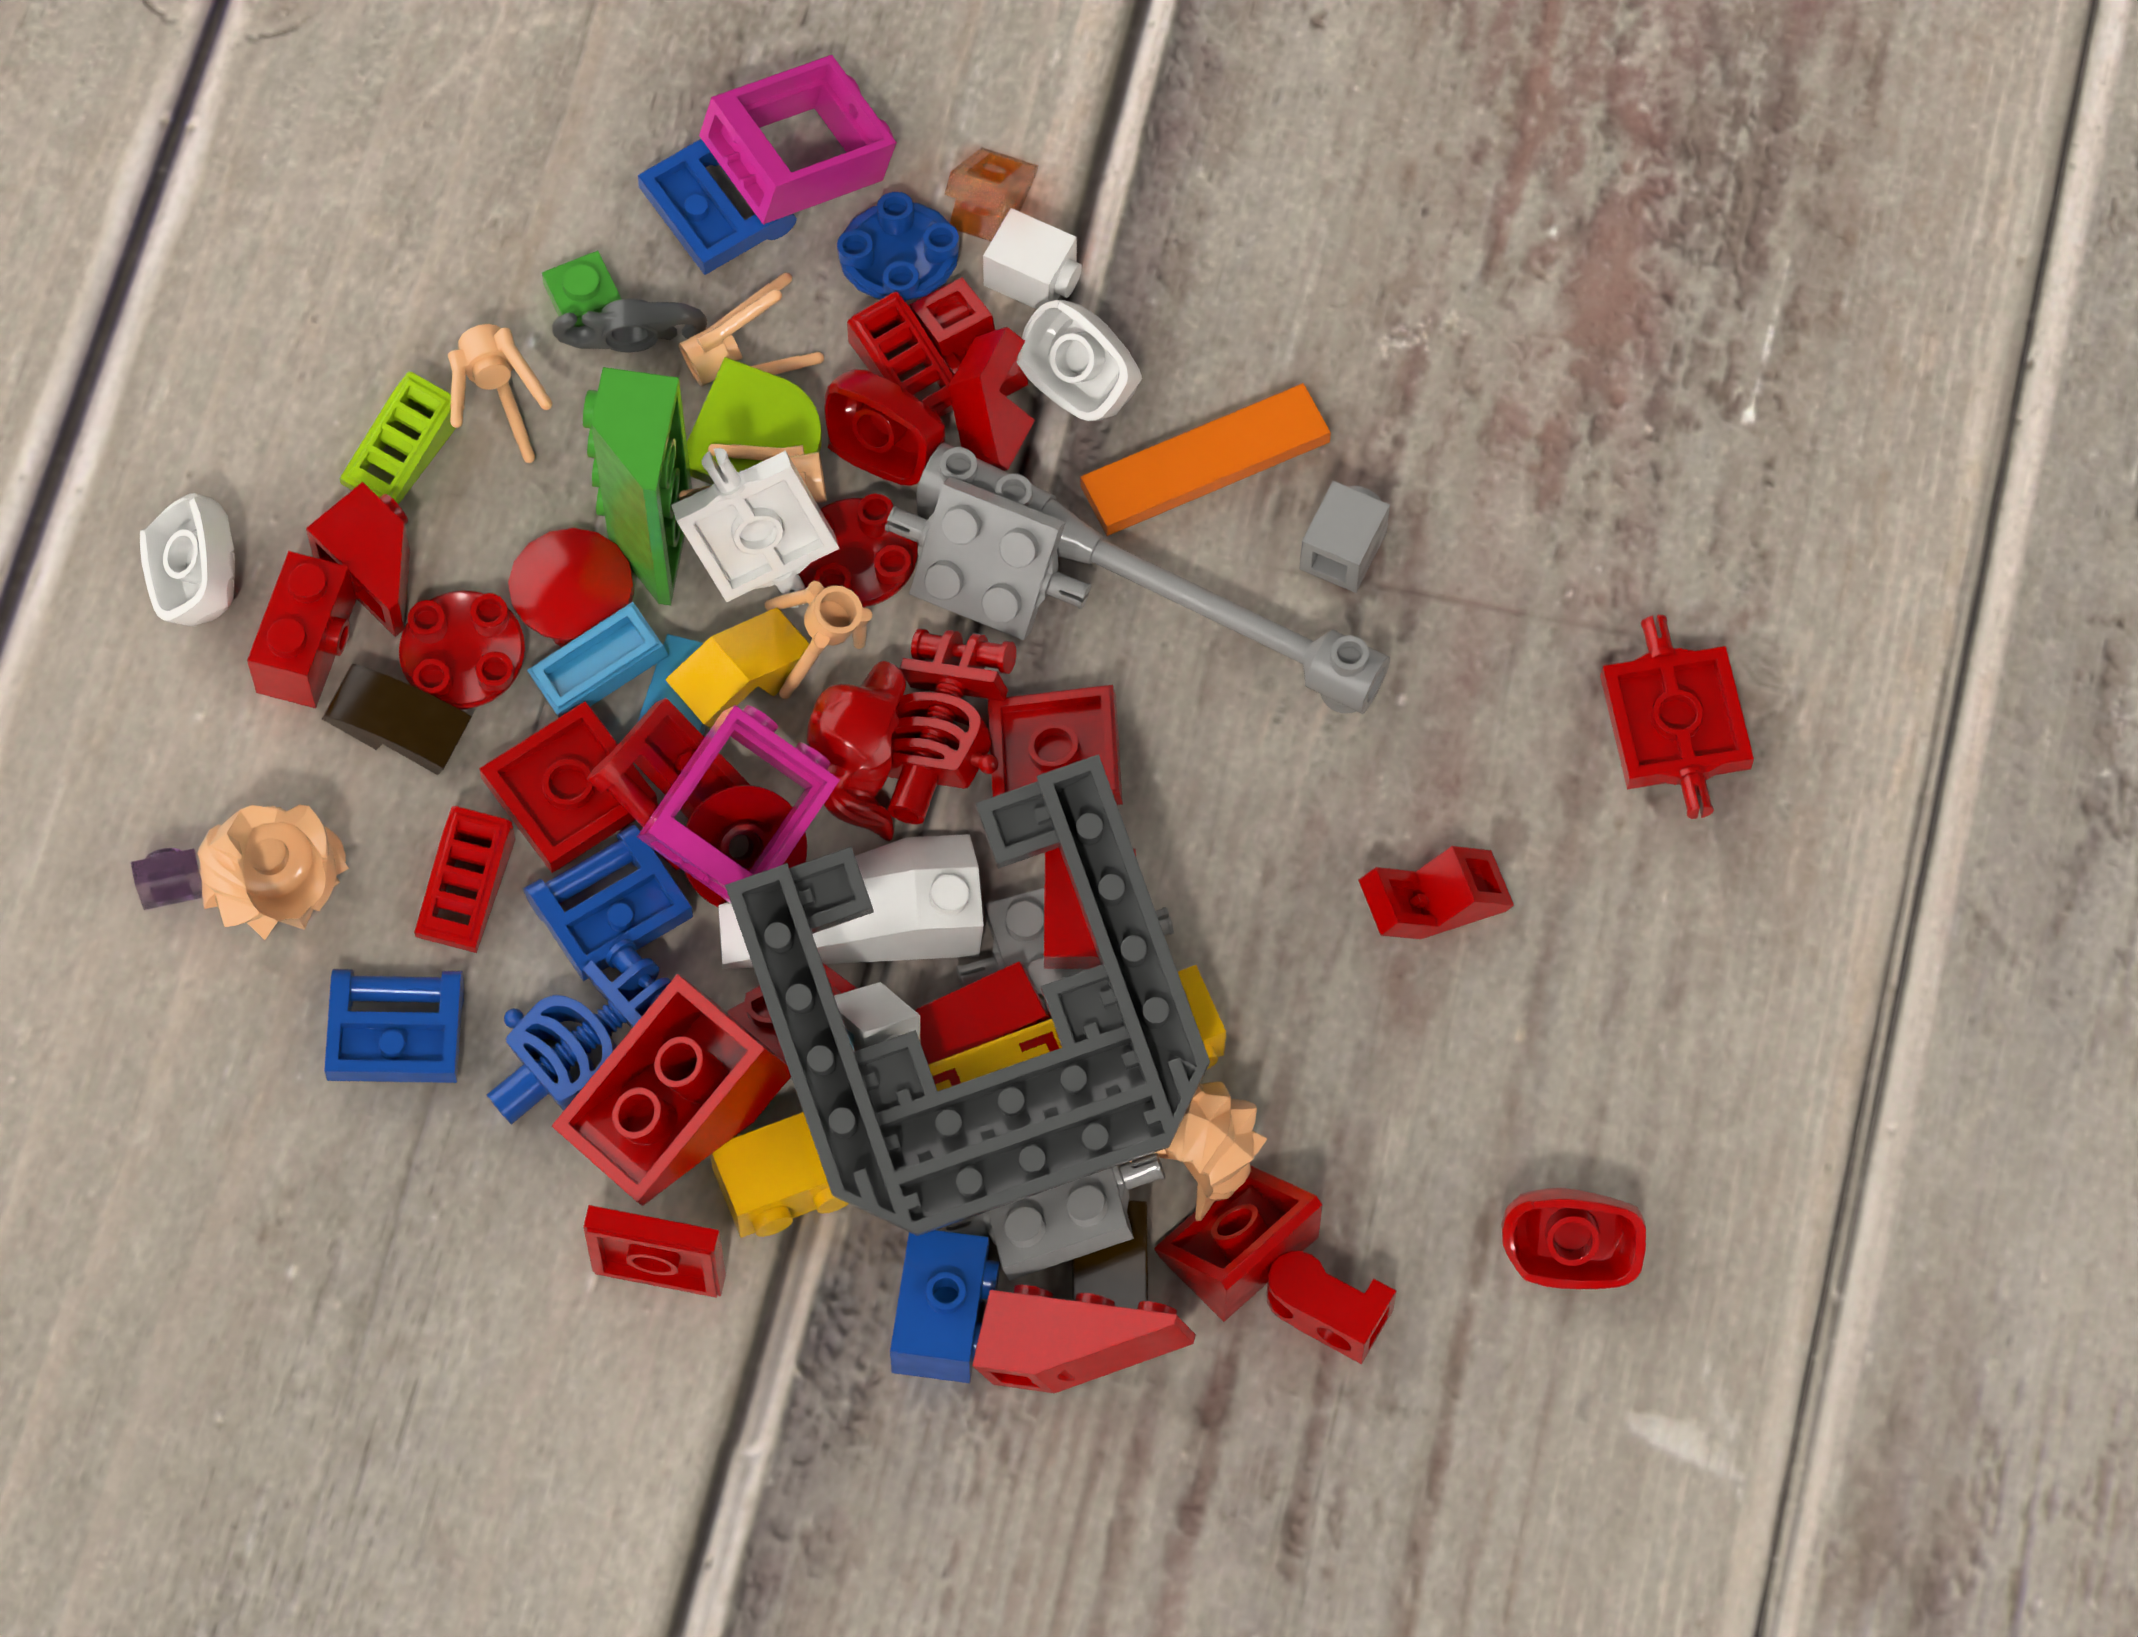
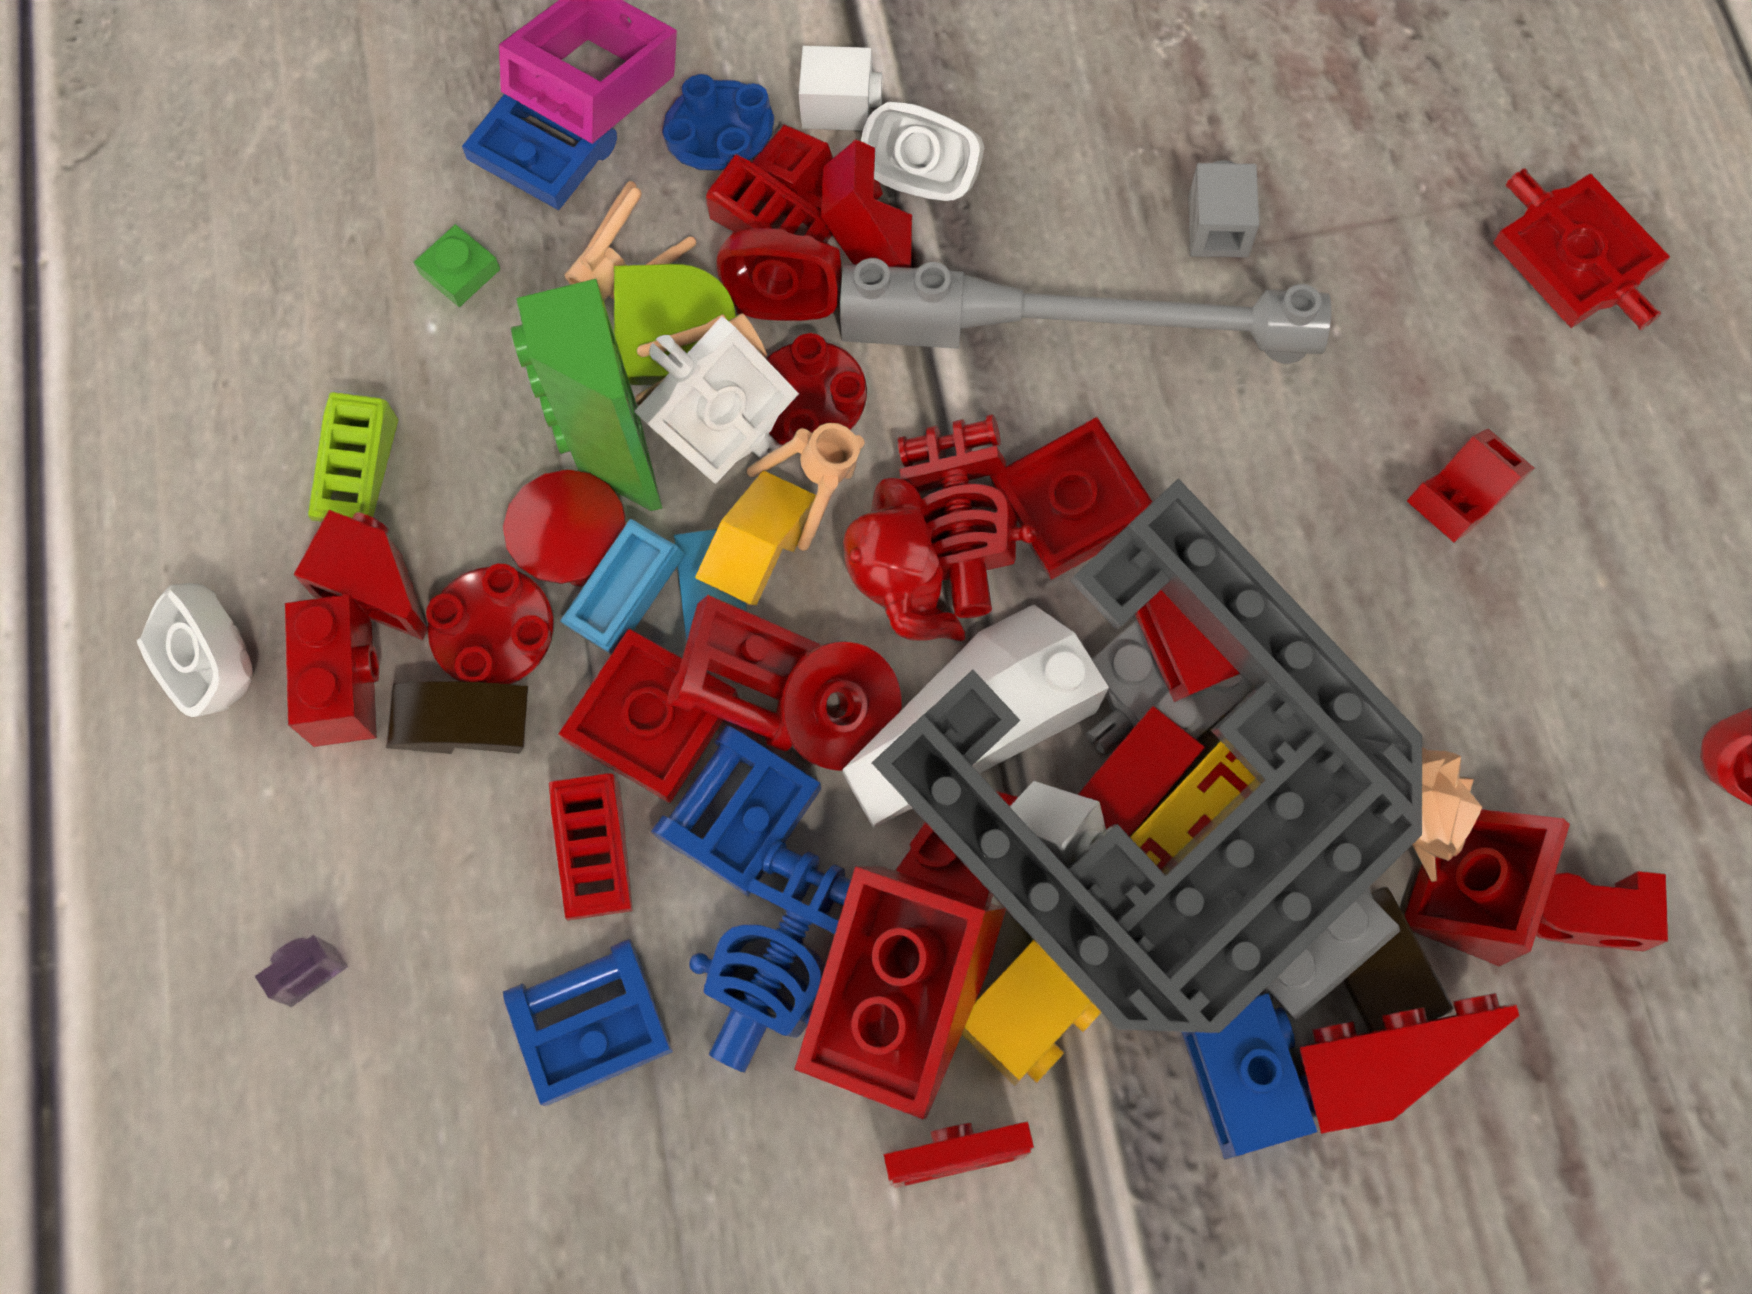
camera: 20 degrees left, 5 degrees up
light nougat hair [197,804,349,940] -> none
light nougat plant [448,324,552,463] -> none
dark grey piece [552,299,707,353] -> none
dark pink window [637,705,840,903] -> none
light grey plate [885,476,1091,640] -> none
clear orange slope [944,147,1038,241] -> none
orange tile [1080,383,1331,536] -> none

